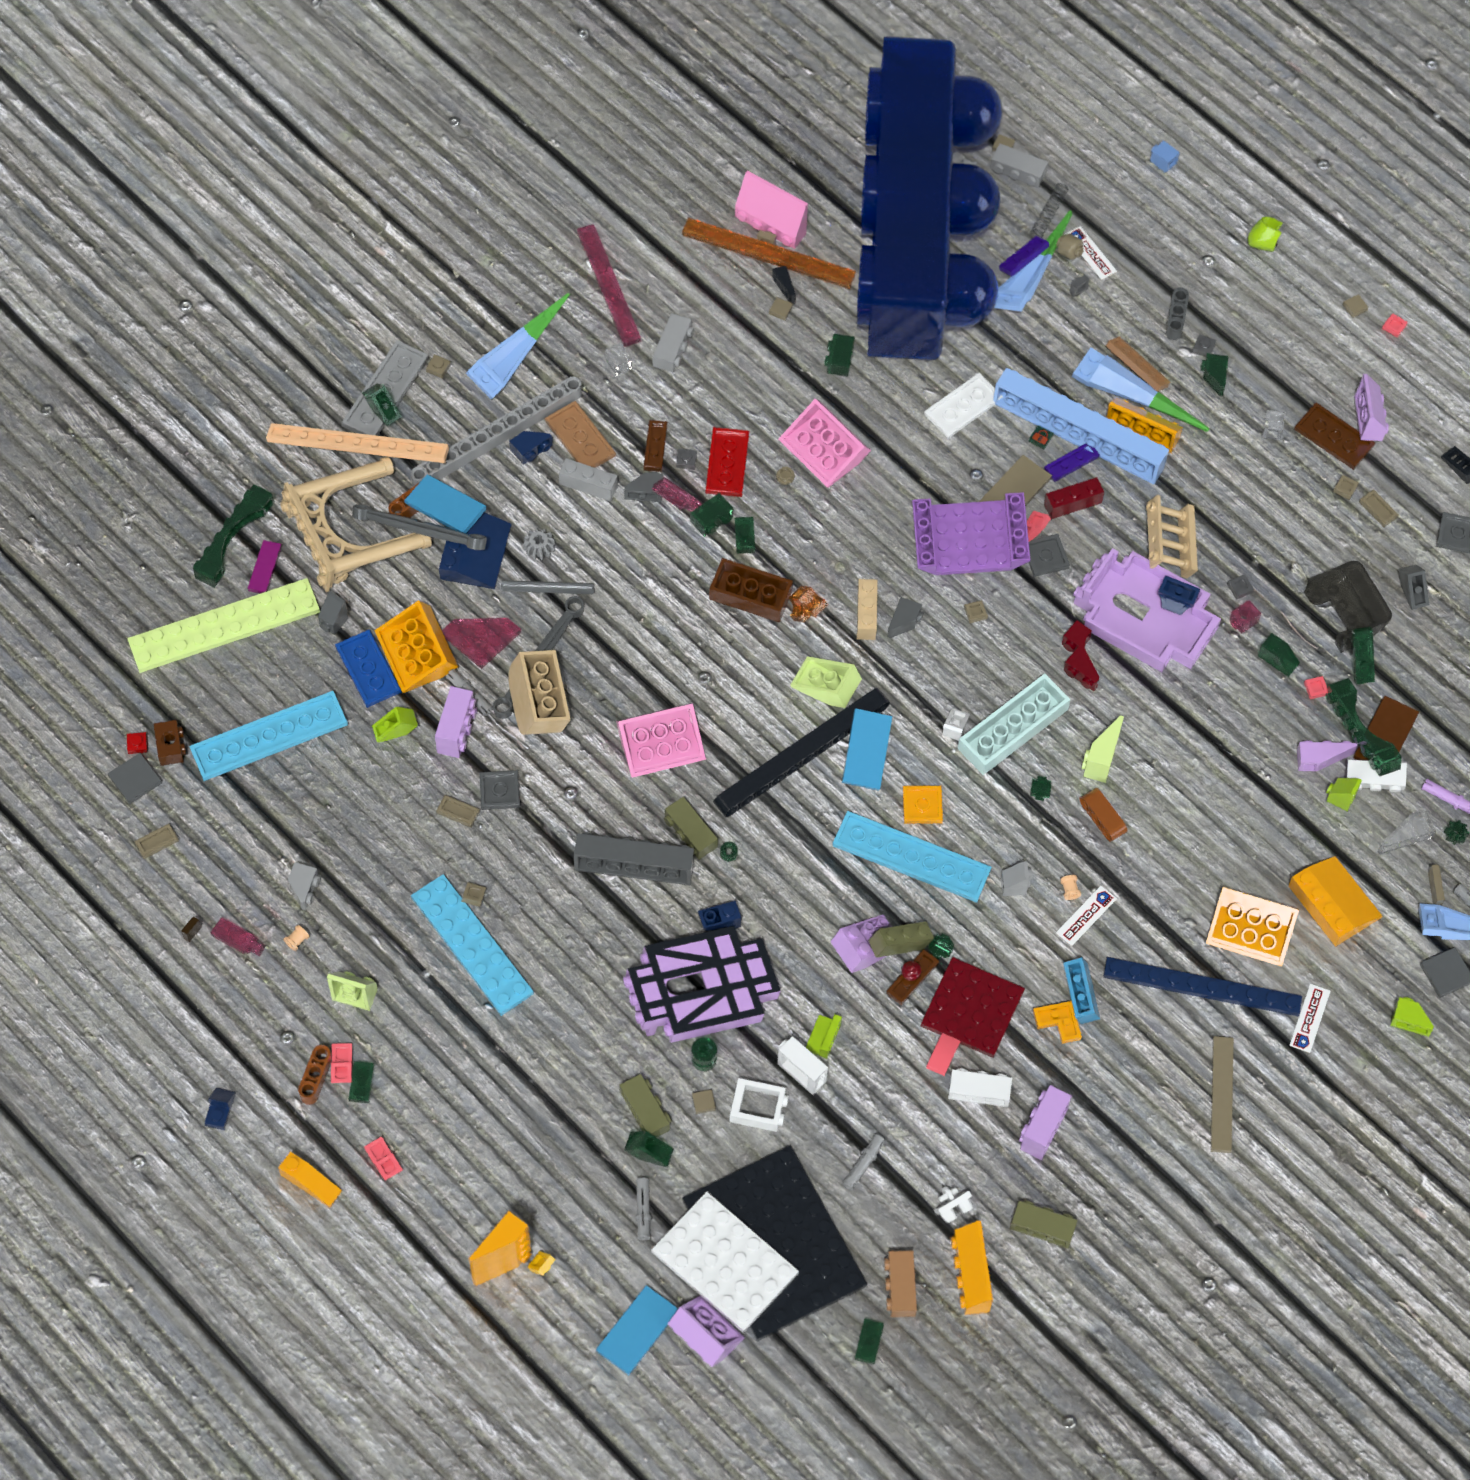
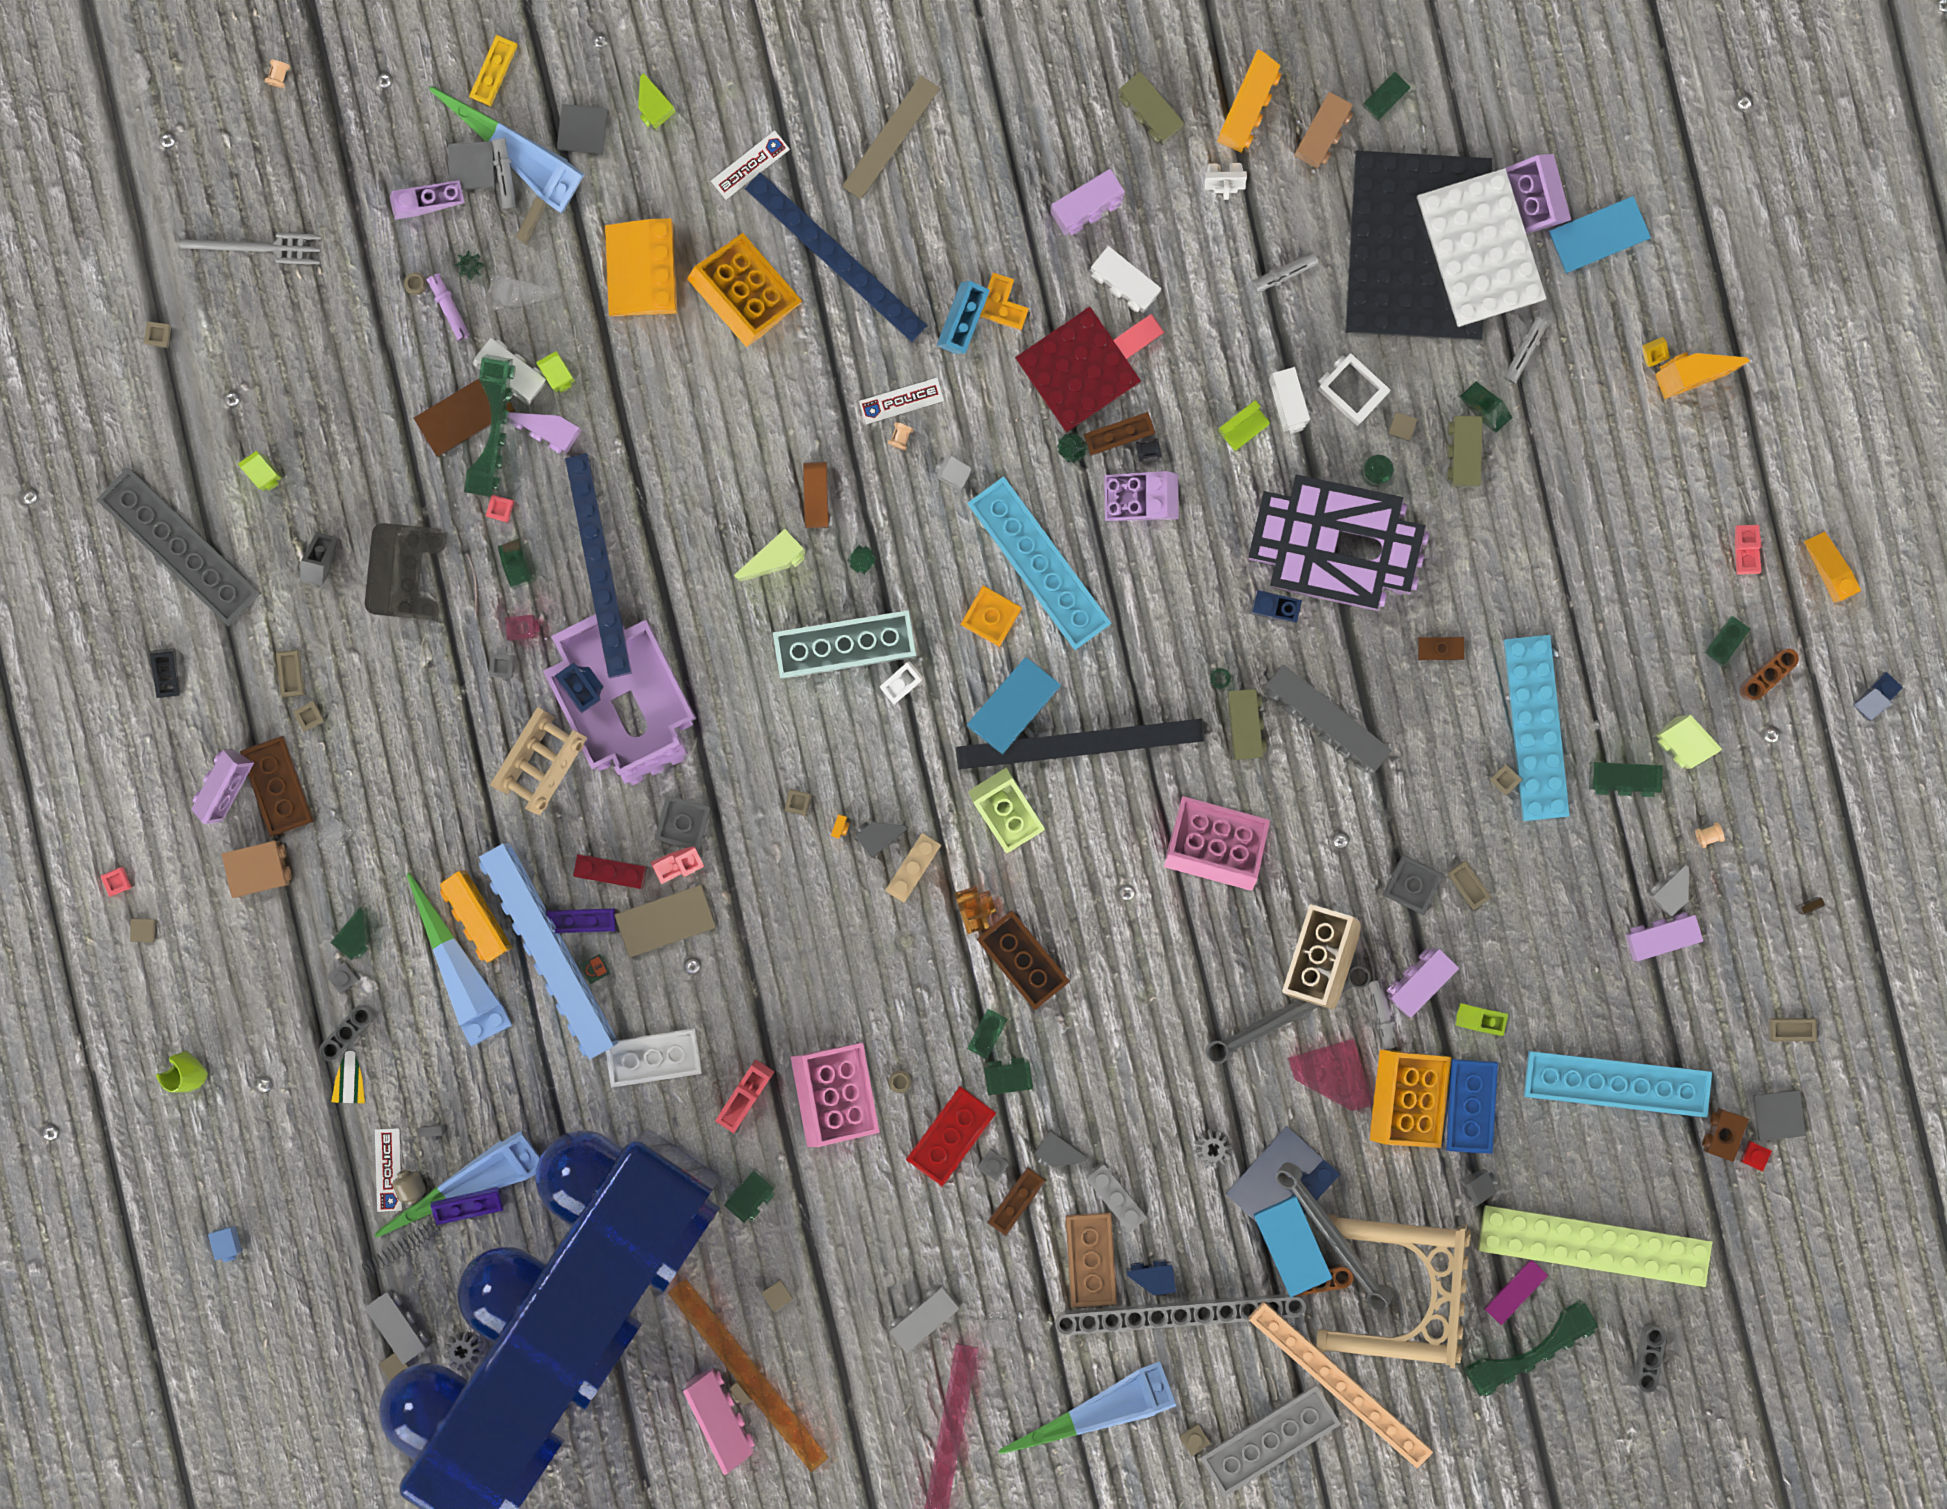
camera: 145 degrees left, 25 degrees up
clear pink hinge [210,917,264,957] -> none
coral slope [331,1043,352,1083] -> none
clear green slope [362,383,402,426] -> none
dark grey axle [501,580,594,594] -> none
clear pink hinge [652,477,702,515] -> none
black slope [772,266,796,305] -> none
olive brick [868,921,934,958] -> none
dark red plate [901,961,921,981] -> none
medium lavender slope [912,492,1030,575] -> none
dark red arch [1062,620,1099,691] -> none
medium nougat plate [1106,337,1171,392] -> none
clear green plate [1352,627,1375,685] -> none
none -> medium nougat panel [221,841,292,898]
none -> sticker [331,1051,365,1104]
none -> dark blue plate [565,453,632,679]
none -> coral slope [715,1059,775,1134]
none -> light orange plate [831,814,850,839]
none -> black bush [1136,438,1162,462]
none -> reddish brown plate [1417,637,1464,661]
none -> clear green brick [1589,762,1663,797]
none -> lavender brick [1625,912,1703,961]
none -> dark grey beam [1633,1323,1666,1393]

